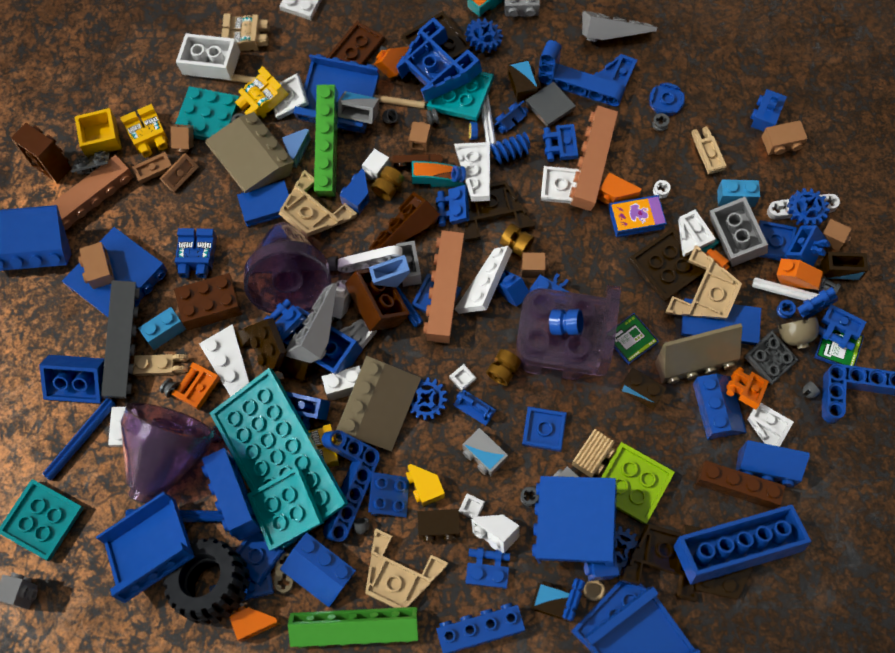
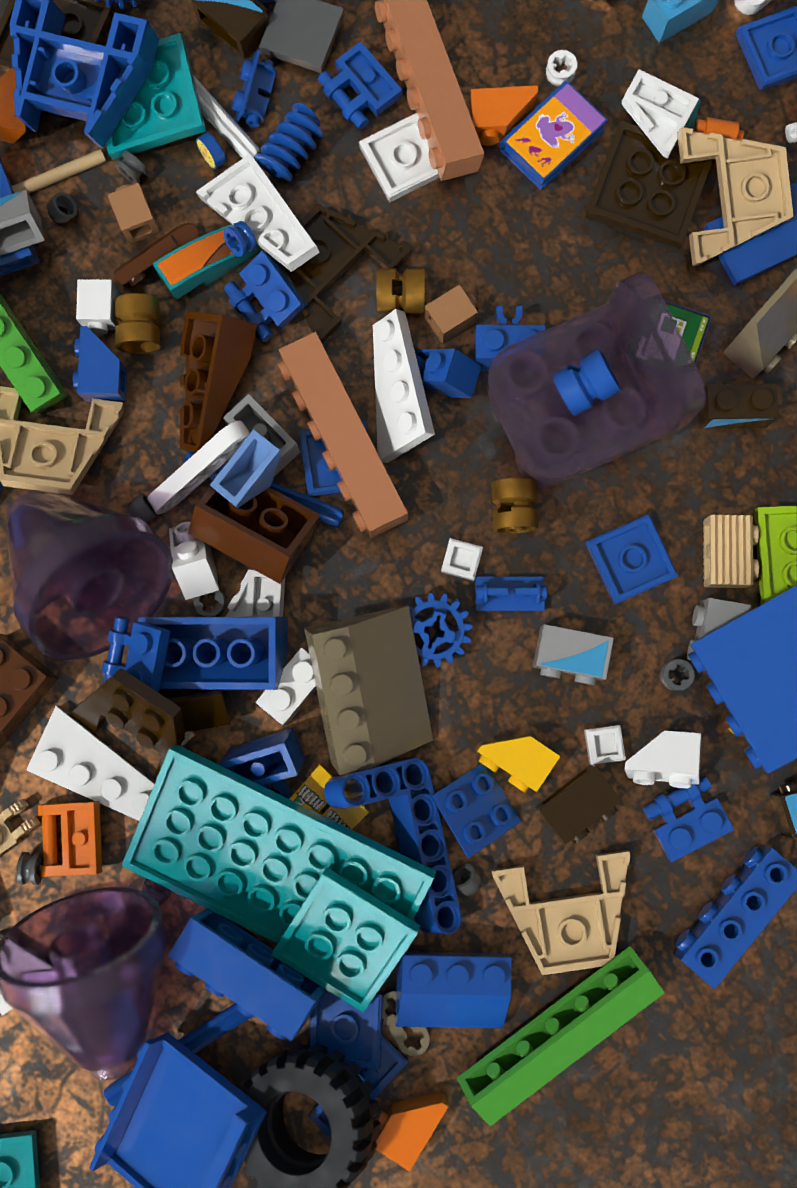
camera: 30 degrees left, 15 degrees up
light grey wedge [286,283,337,363] -> none
light grey brick [710,197,768,267] -> none

